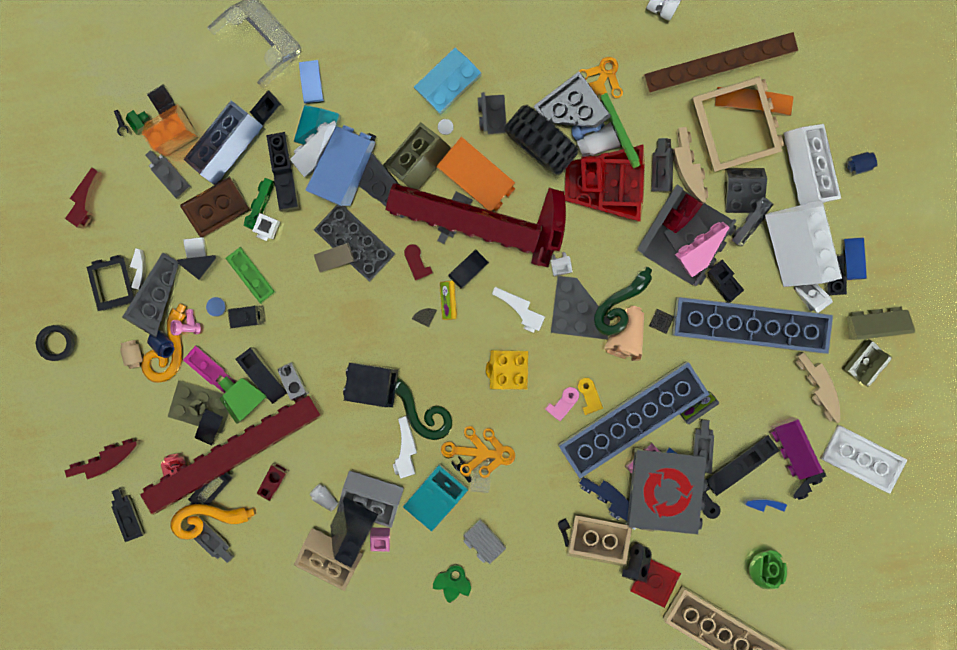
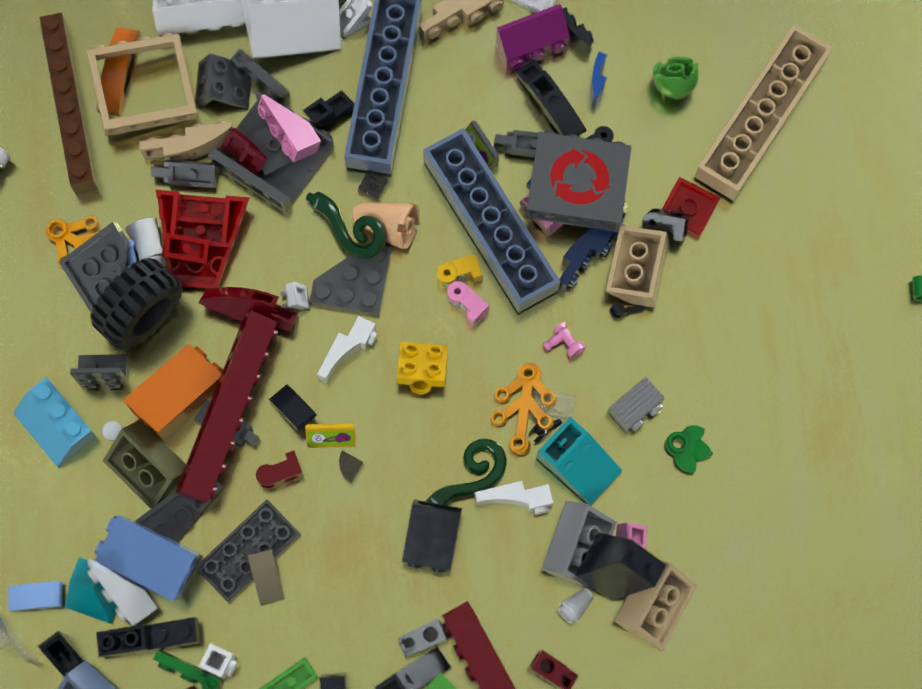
camera: 90 degrees left, 15 degrees down
bright green tile [601,93,640,168] -> none
none -> bright pink piece [543,322,586,358]

